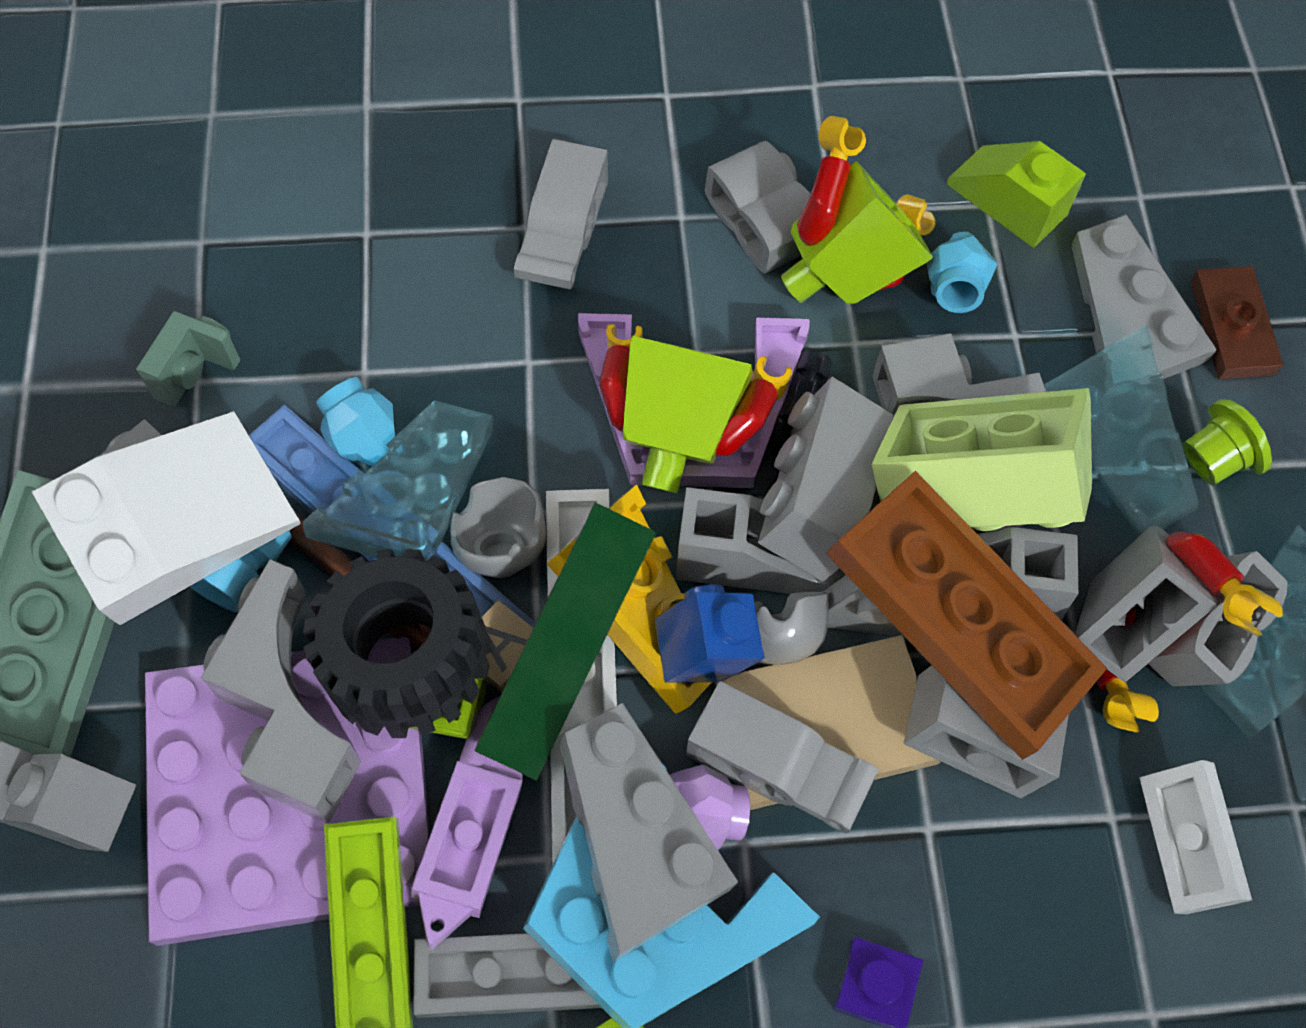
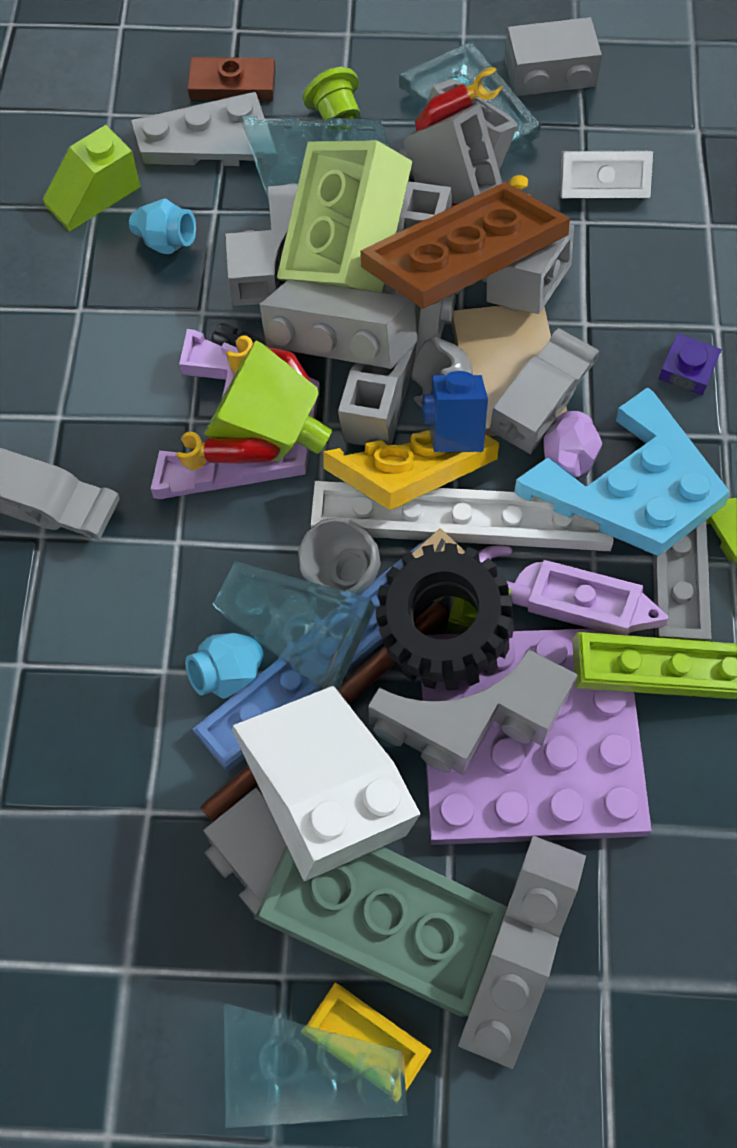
camera: 80 degrees left, 0 degrees up
sand green bracket [136,311,241,407] -> none
dark green tile [474,502,657,780] -> none
light grey wing [559,703,738,962] -> none
light grey brick [705,141,810,274] -> none
lime torso [781,116,935,304] -> none

